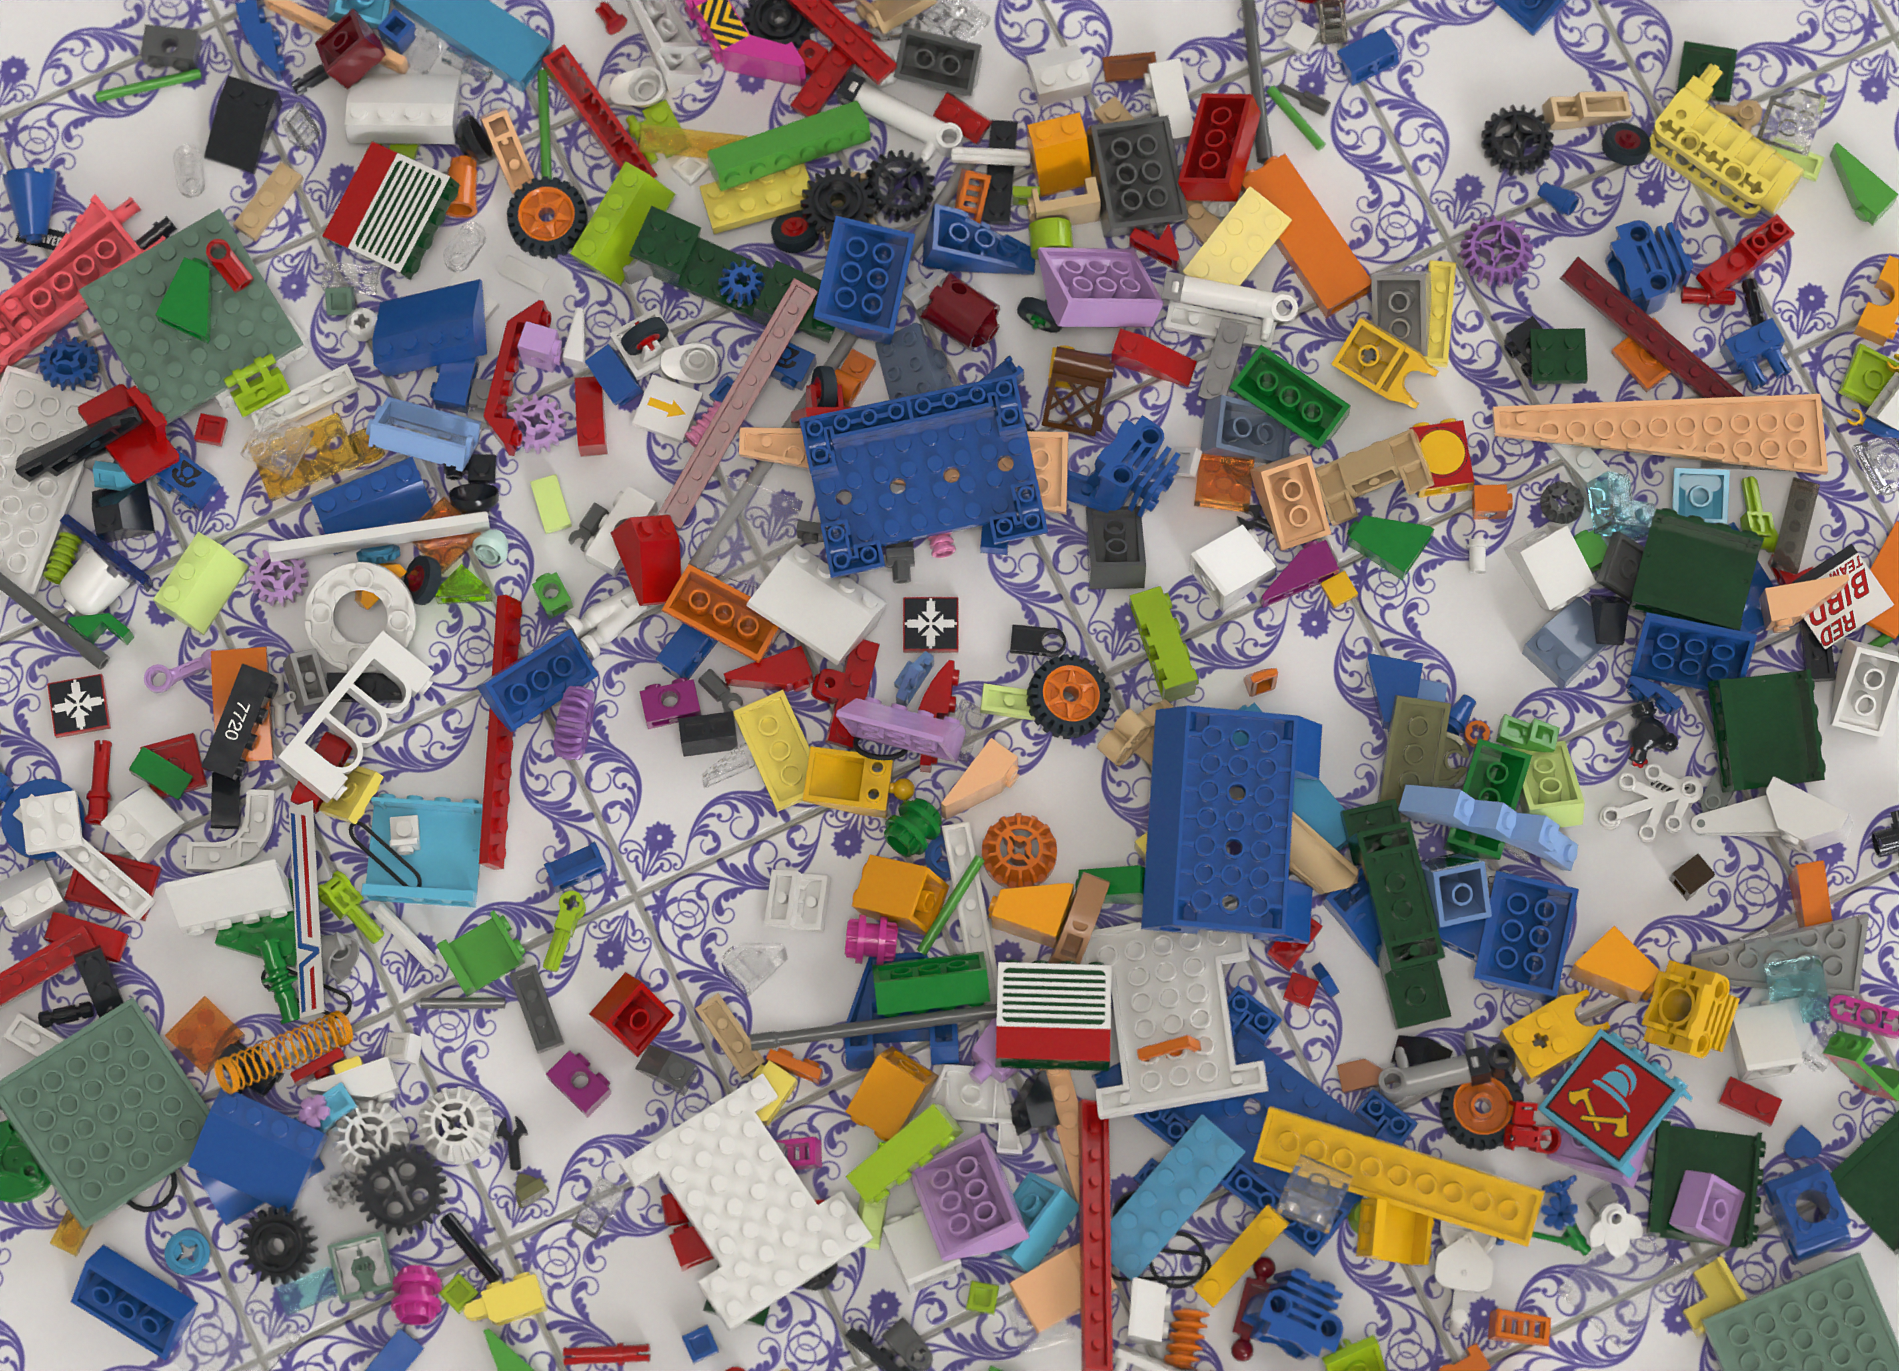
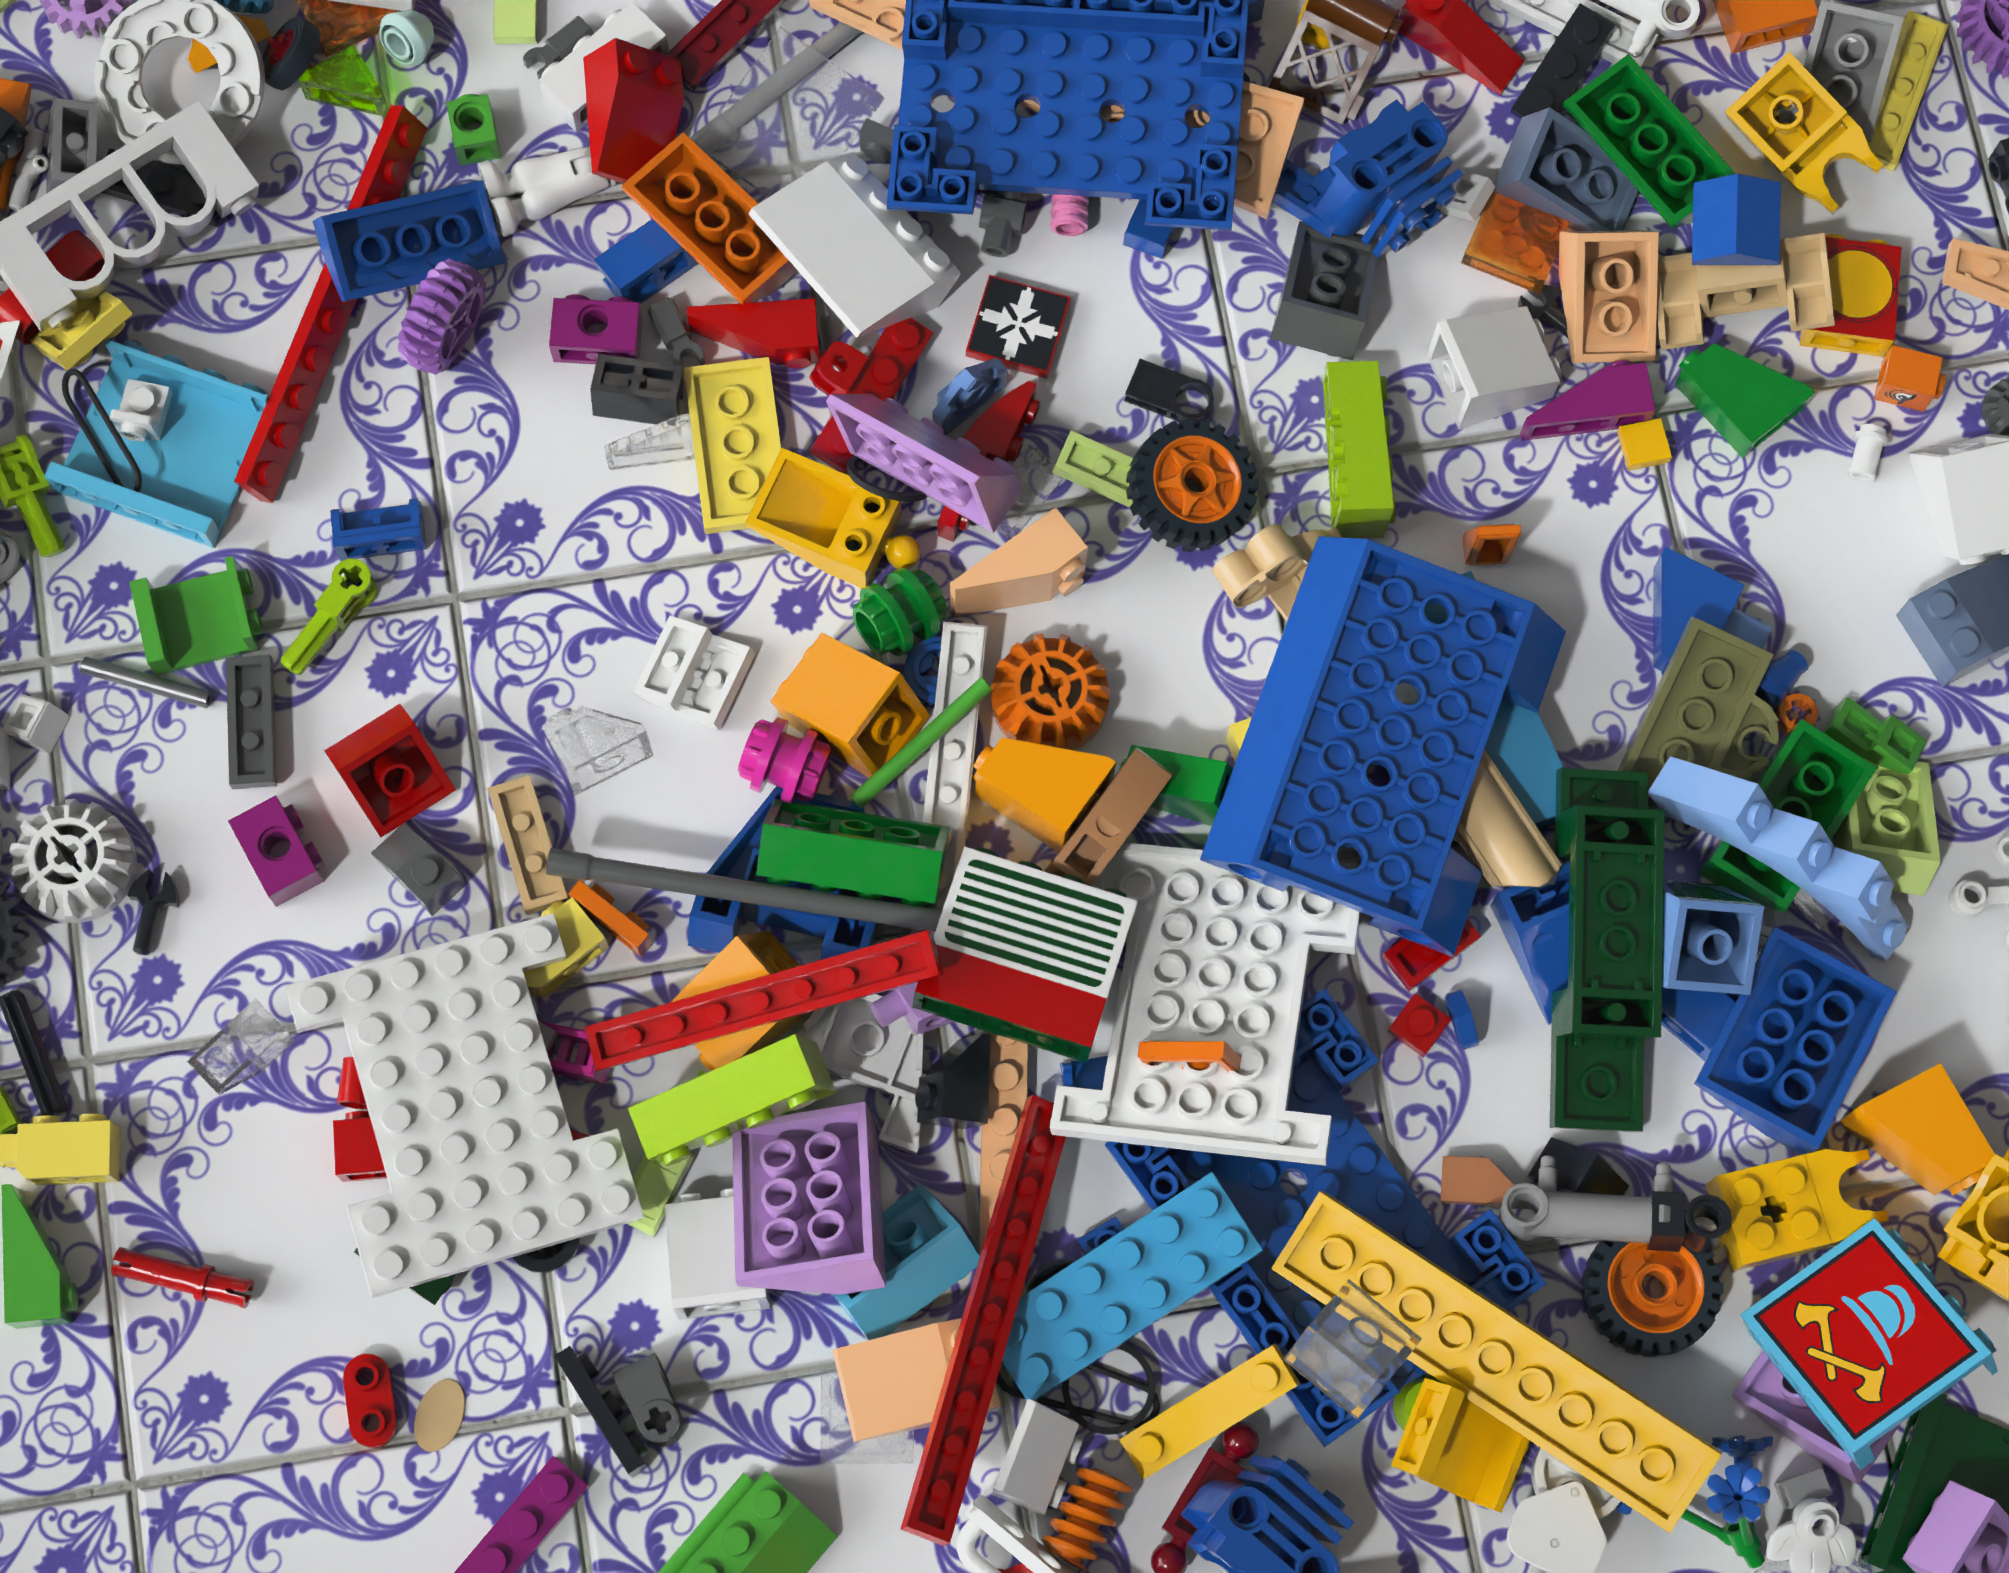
camera: 10 degrees right, 0 degrees up
white axle [373,903,438,970] -> none
olive tile [515,1173,549,1209] -> none
blue plate [681,1325,720,1364] -> none
lime tile [966,1281,999,1315] -> none
red piece [1504,1100,1561,1154] -> none
none -> red plate [585,930,943,1071]
none -> blue slope [1692,173,1781,265]

